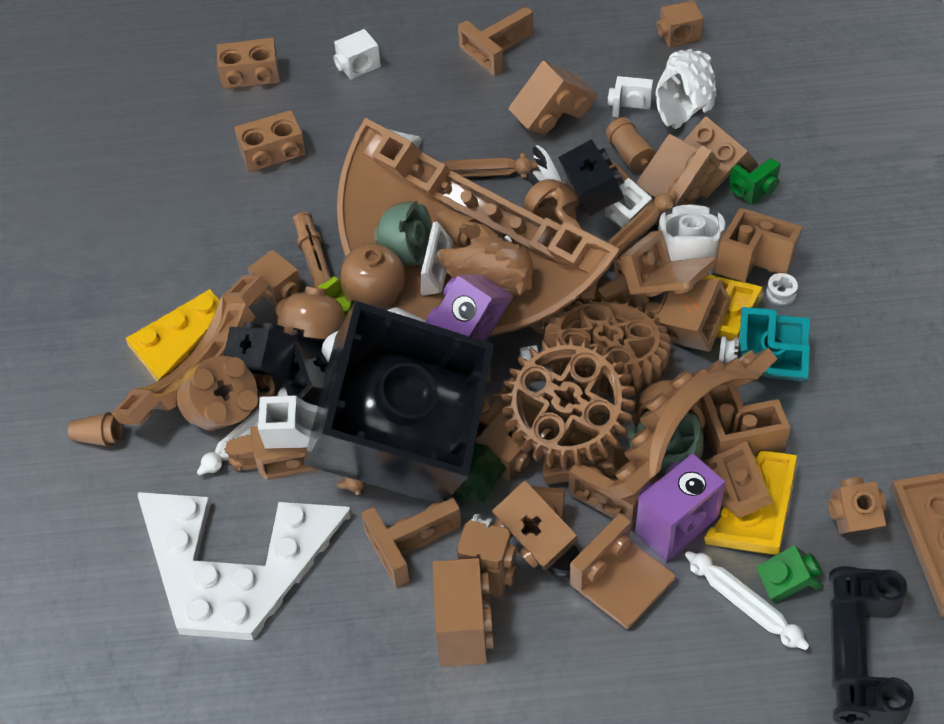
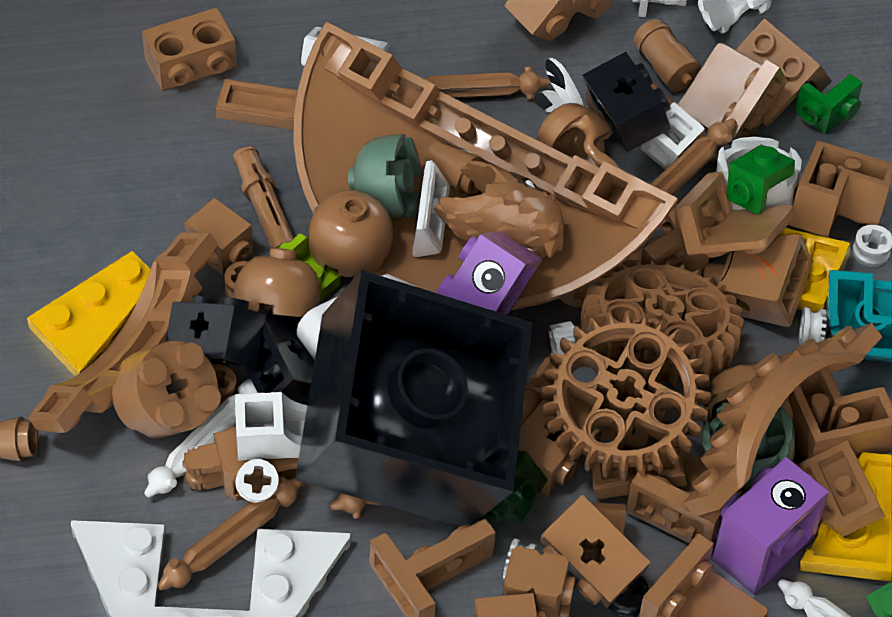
camera: 10 degrees left, 0 degrees up
none -> medium nougat wheel [157,477,303,591]
none -> medium nougat tile [215,79,298,130]
none -> white bush [235,459,279,503]
none -> green bracket [726,144,795,214]

